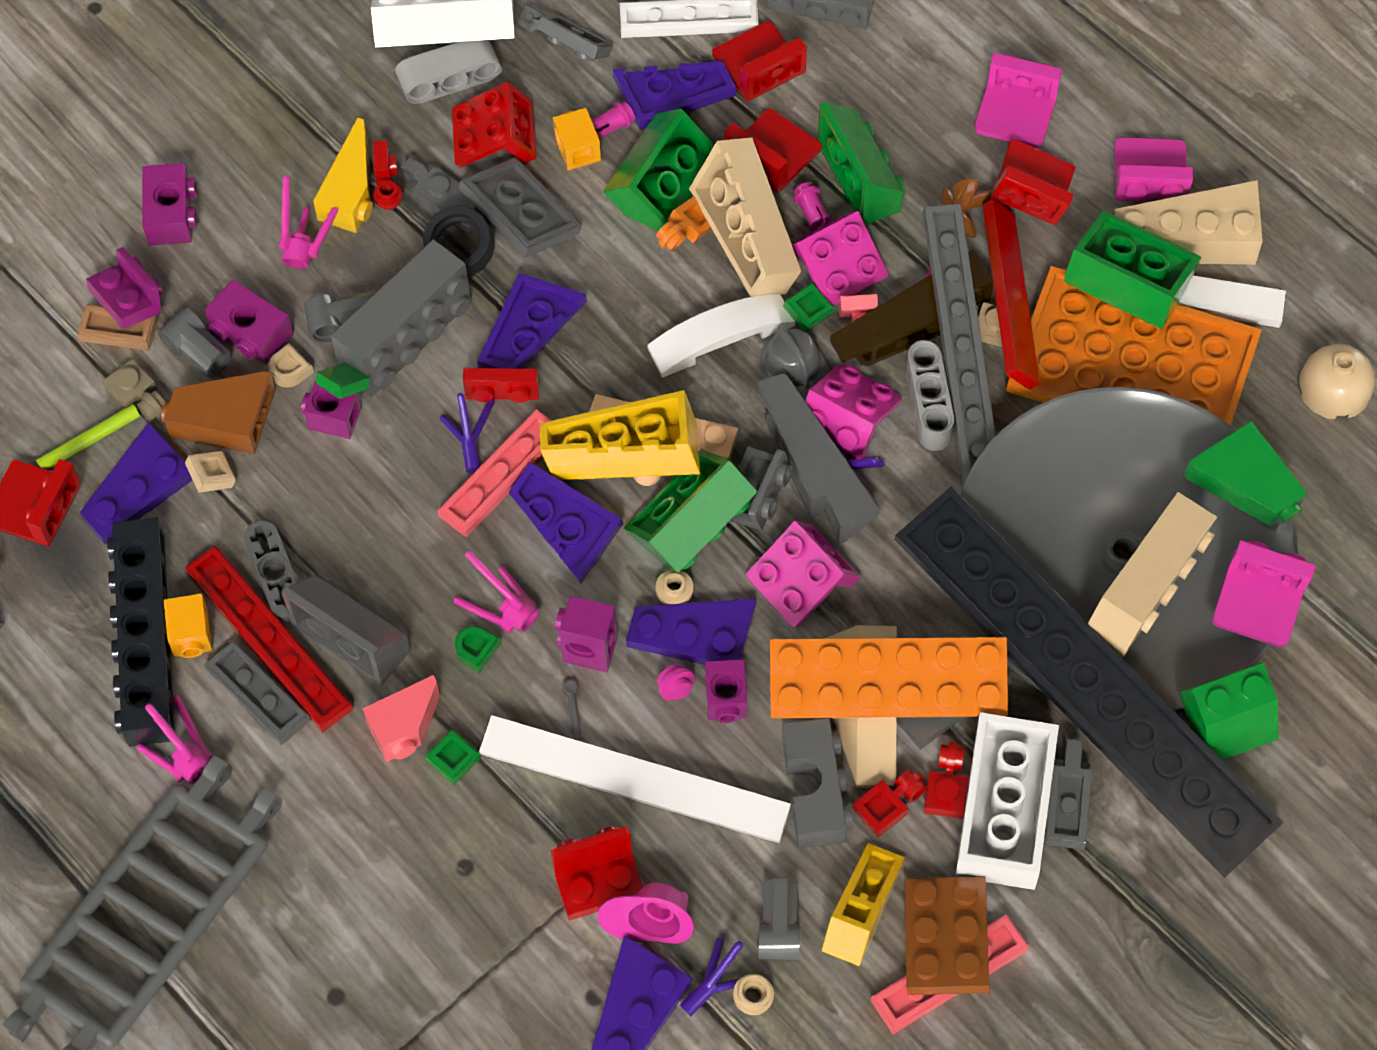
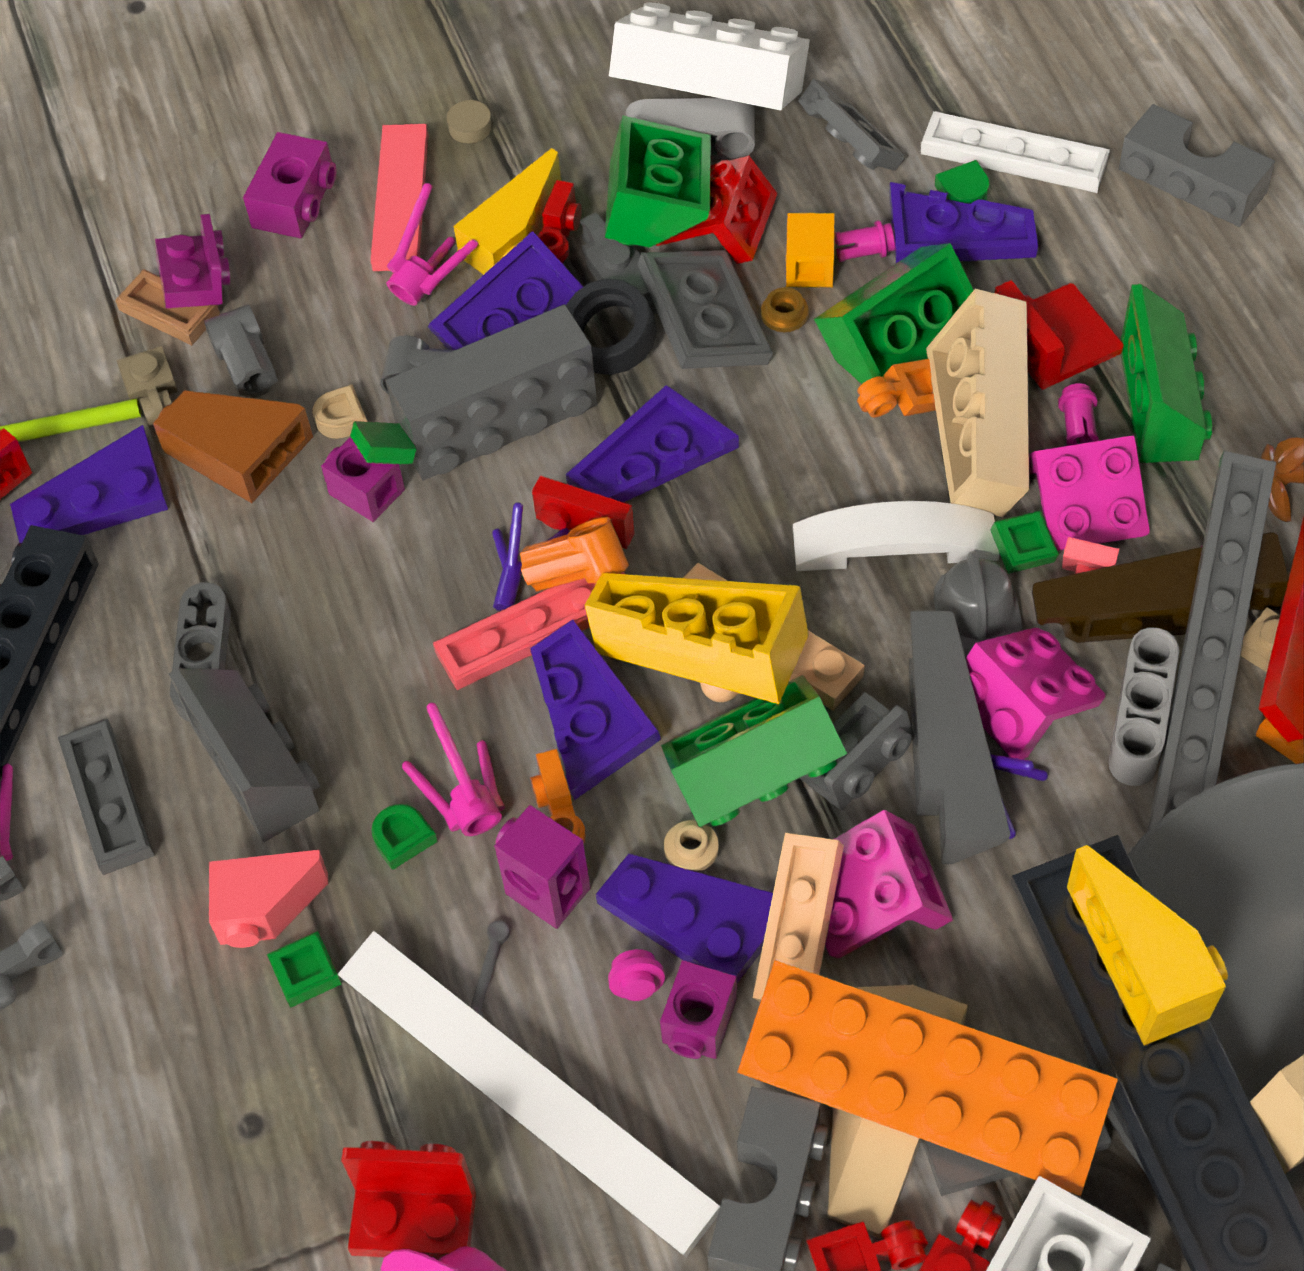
camera: 25 degrees right, 5 degrees down
light orange brick [164,594,213,658] -> none
red tile [184,546,353,733] -> none
tan tile [185,450,236,493] -> none
magenta brick [205,279,294,365] -> none
red bracket [712,21,807,102] -> none
none -> coral tile [370,124,429,271]
none -> dark purple wing [428,231,583,350]
none -> dark tan tile [446,100,492,144]
none -> orange piece [520,517,629,592]
none -> orange plate [530,749,586,844]
none -> green slope [605,115,711,248]
none -> light nougat plate [753,833,844,1002]
none -> pearl gold plate [761,287,808,332]
none -> green tile [934,160,989,204]
none -> yellow slope [1067,845,1228,1045]

